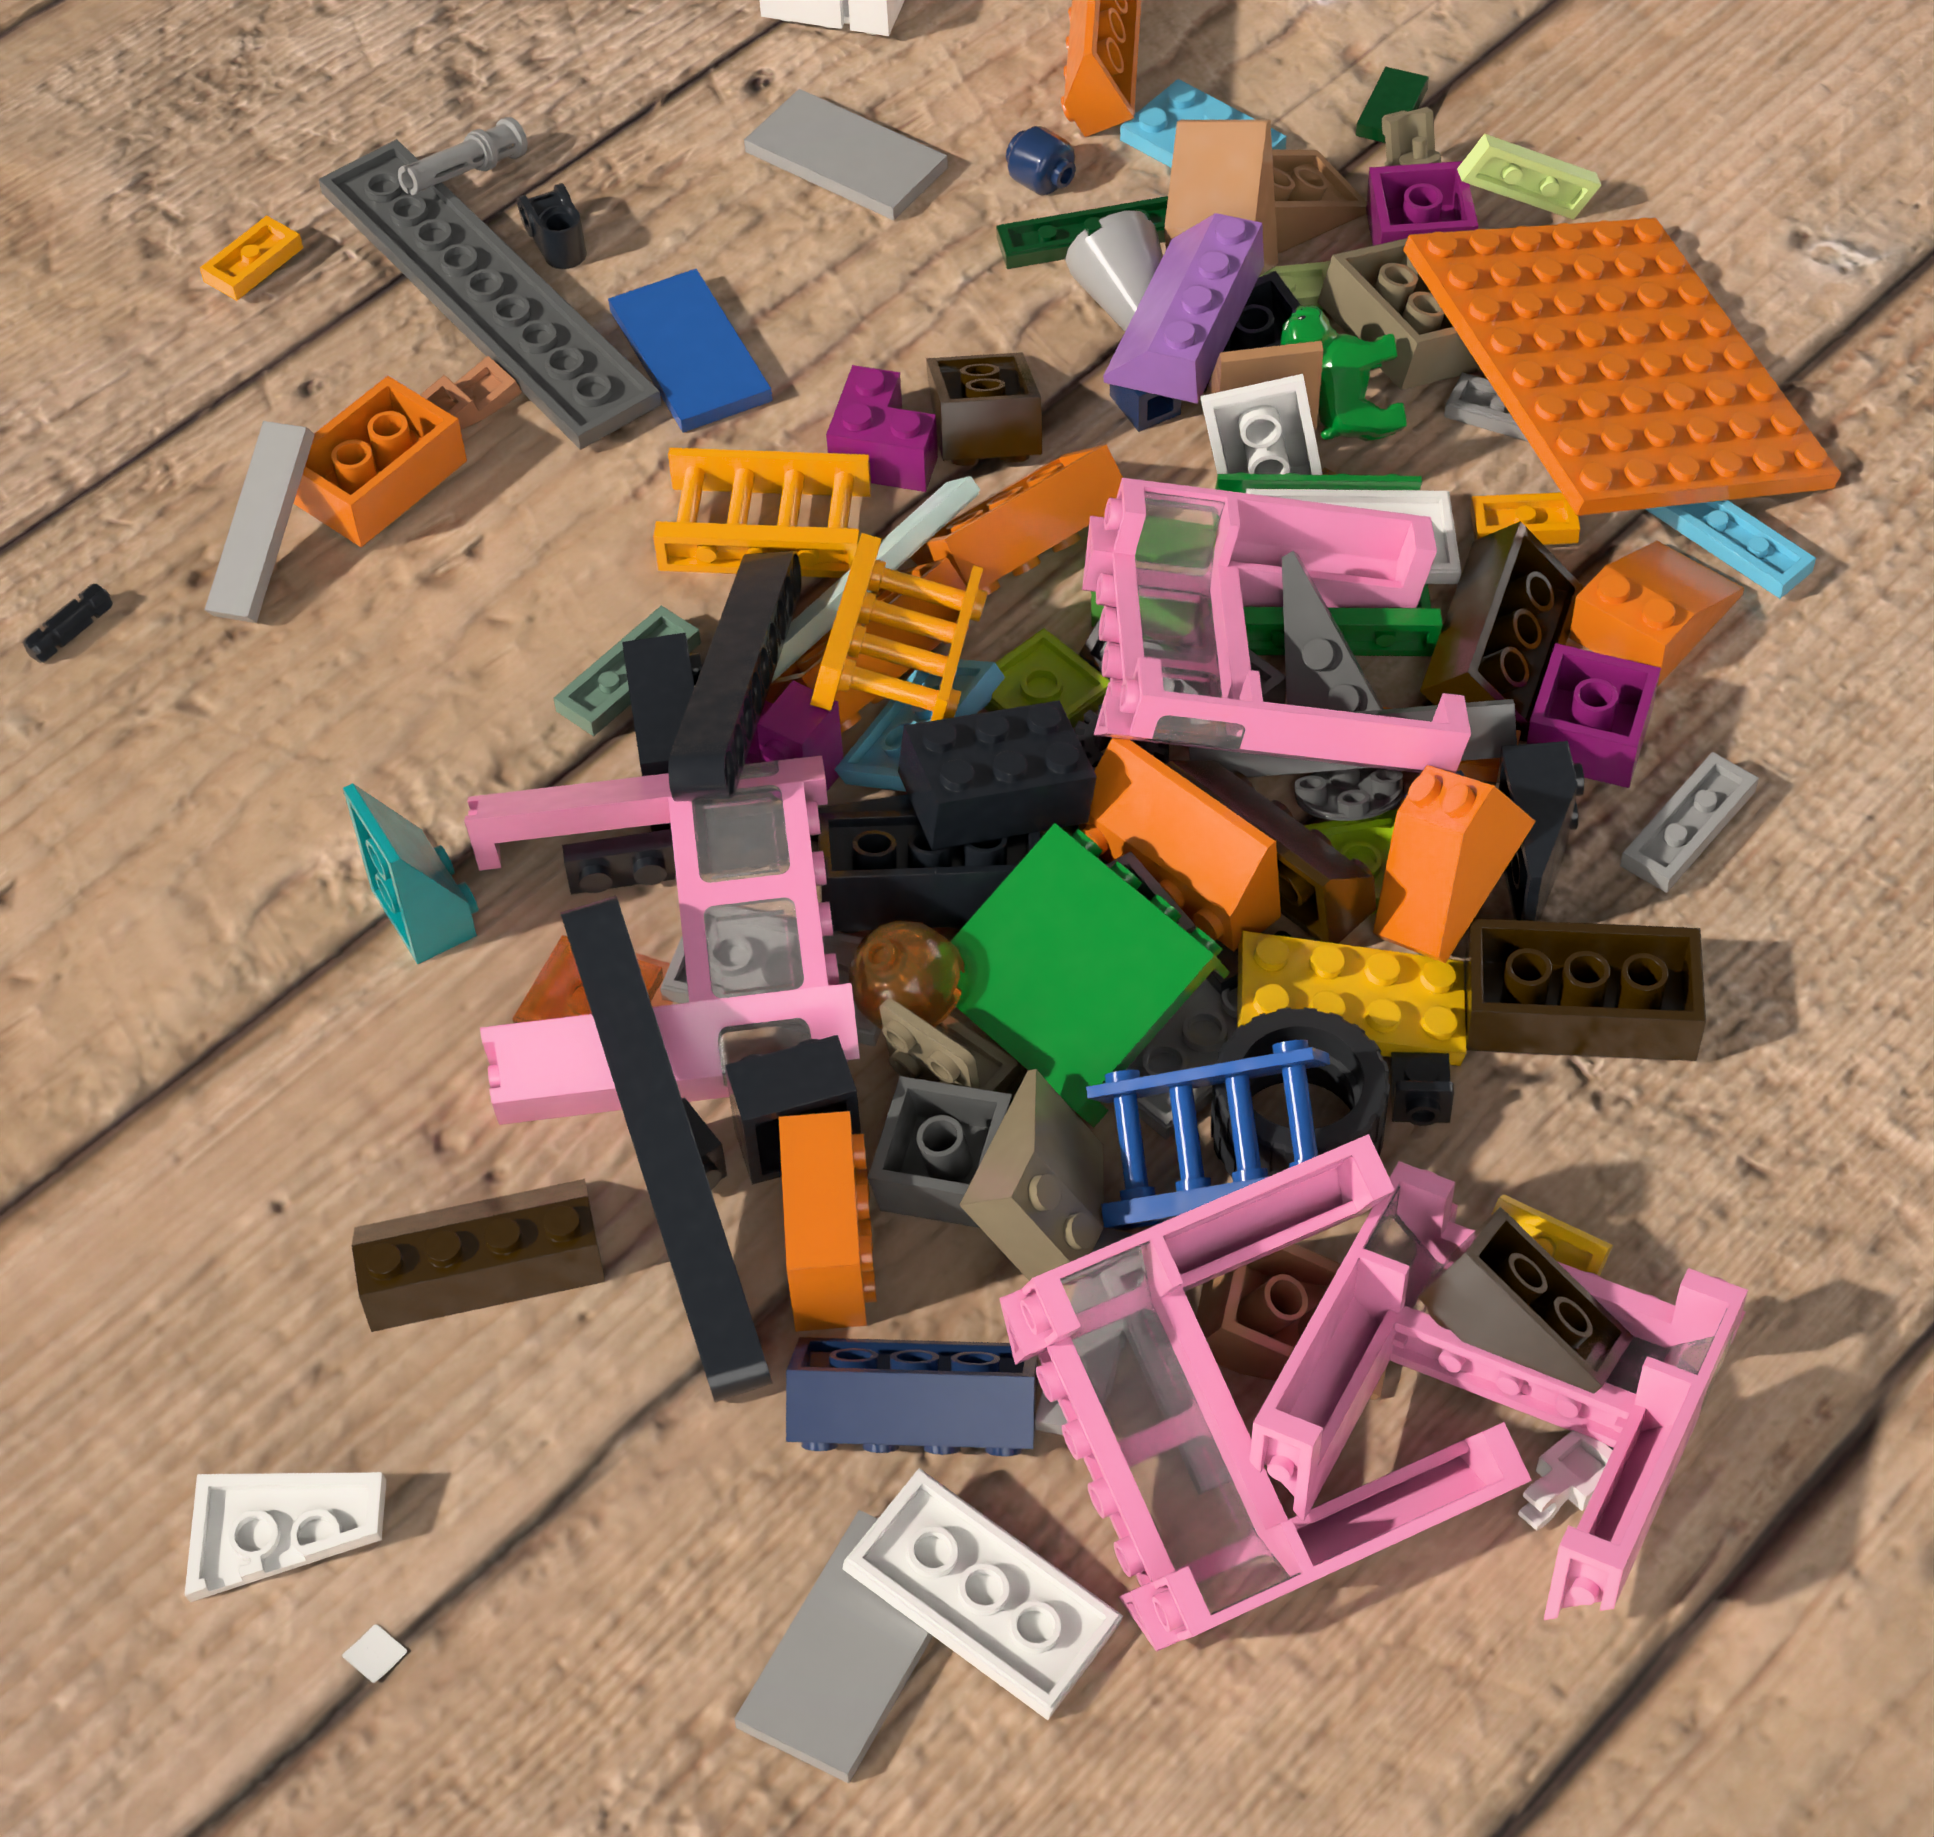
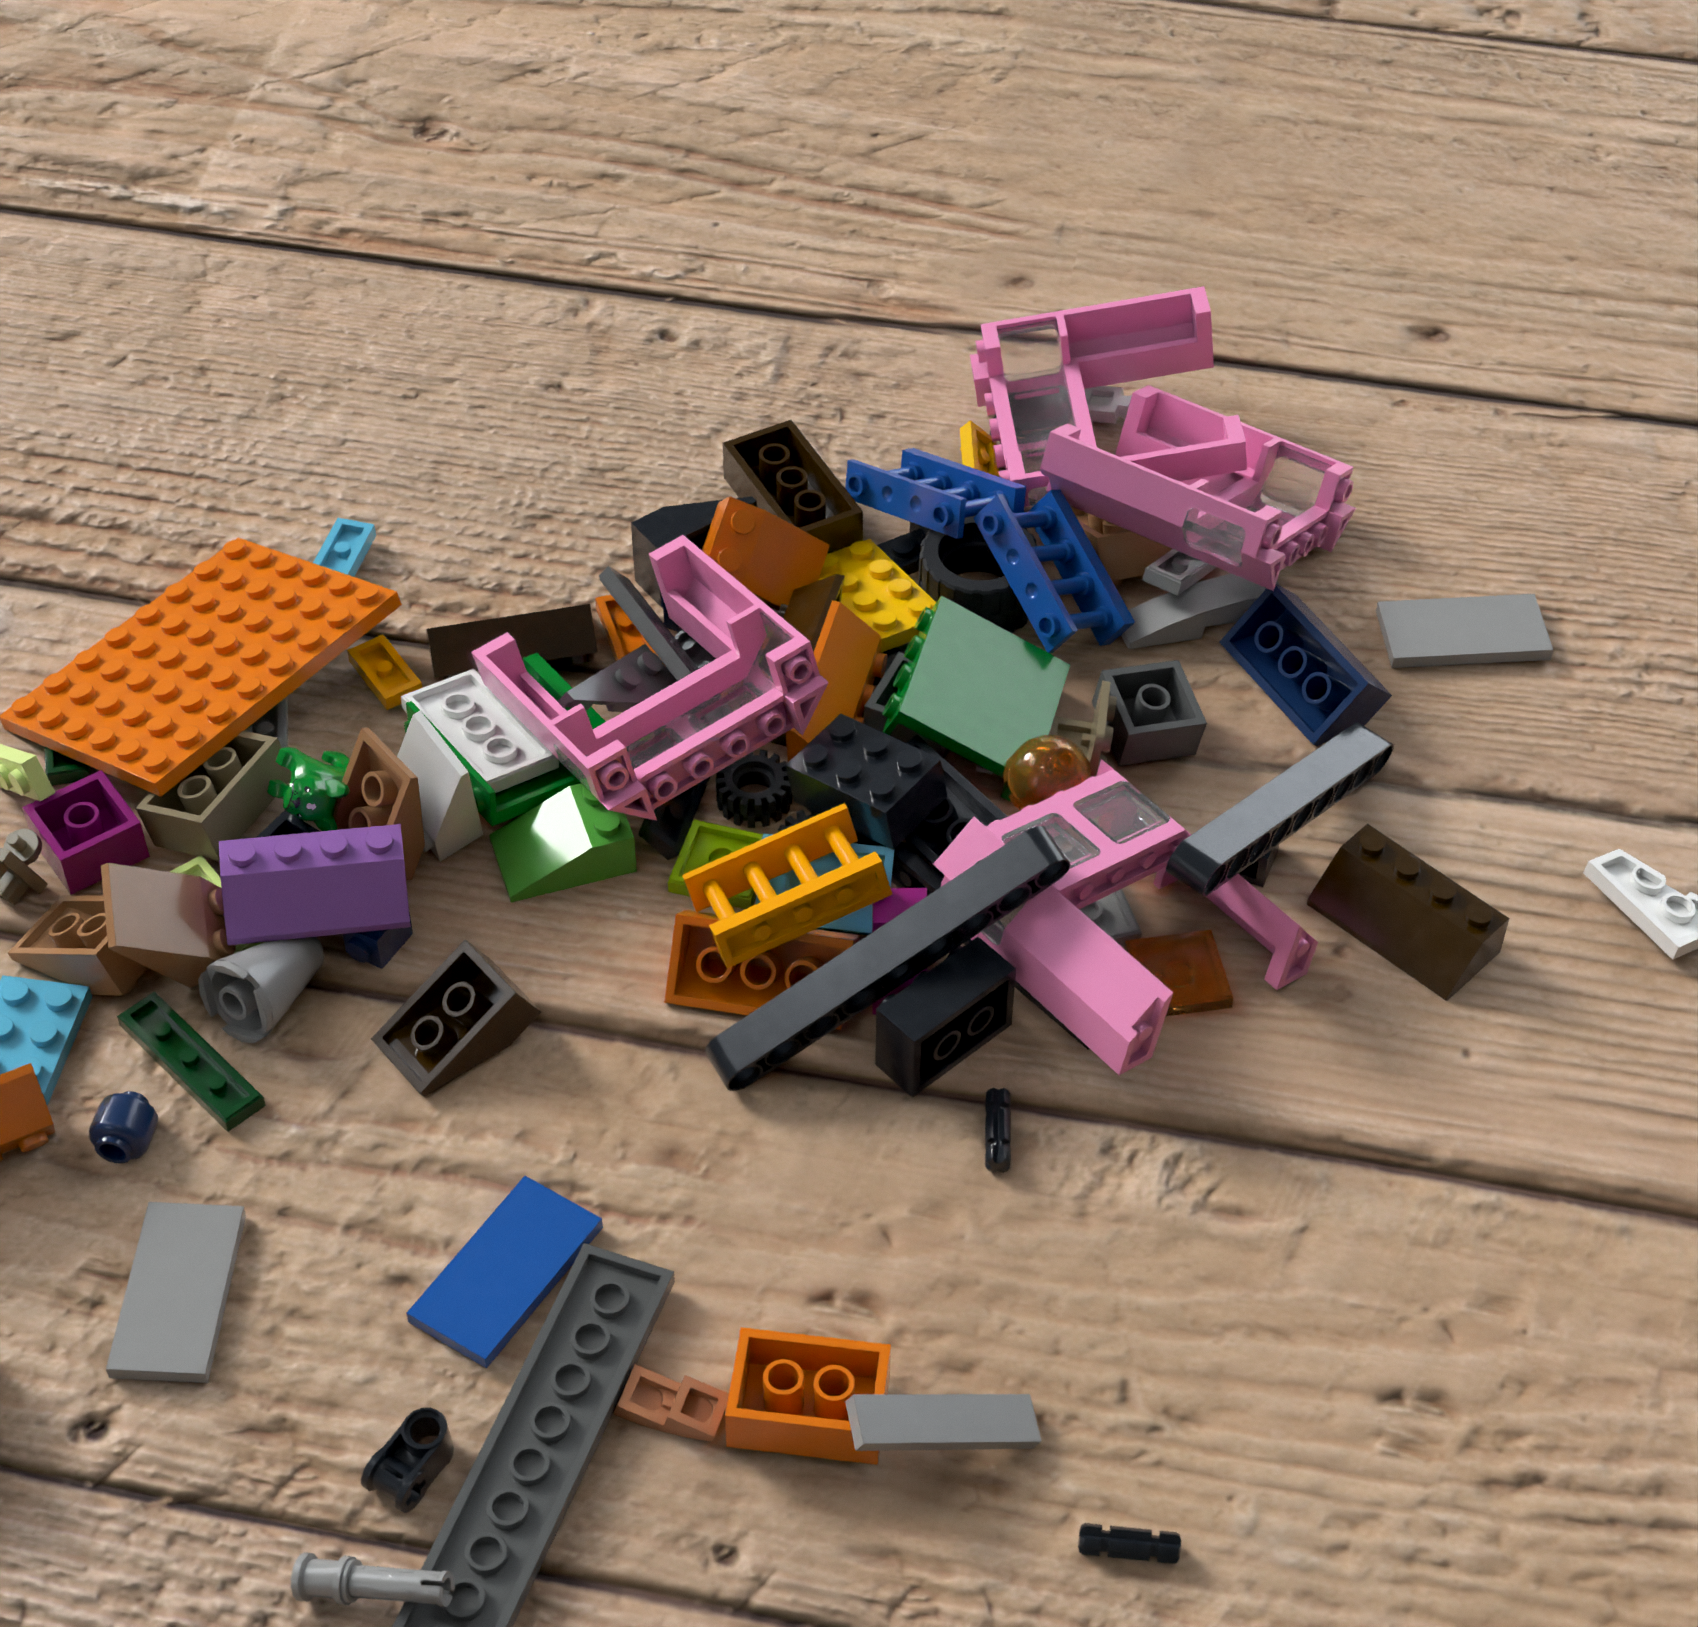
camera: 125 degrees left, 5 degrees down
white sticker [342,1624,407,1683] -> none
teal slope [343,783,478,964] -> none
sand green plate [553,605,701,737] -> none
light orange fence [653,448,872,578] -> none
black brick [724,1035,861,1185] -> none
light aqua tile [772,476,980,682] -> none
orange brick [779,1111,877,1332] -> none
magenta brick [826,365,938,492] -> none
white tile [842,1468,1123,1720] -> none
orange slope [910,444,1123,595] -> none
dark tan slope [960,1069,1104,1281] -> none
dark brown slope [1417,1207,1634,1394] -> none
magenta brick [1527,643,1661,788] -> none
orange slope [1569,541,1744,687] -> none
light grey plate [1620,752,1759,893] -> none
none -> blue fence [845,448,1026,539]
none -> black axle [985,1088,1011,1173]

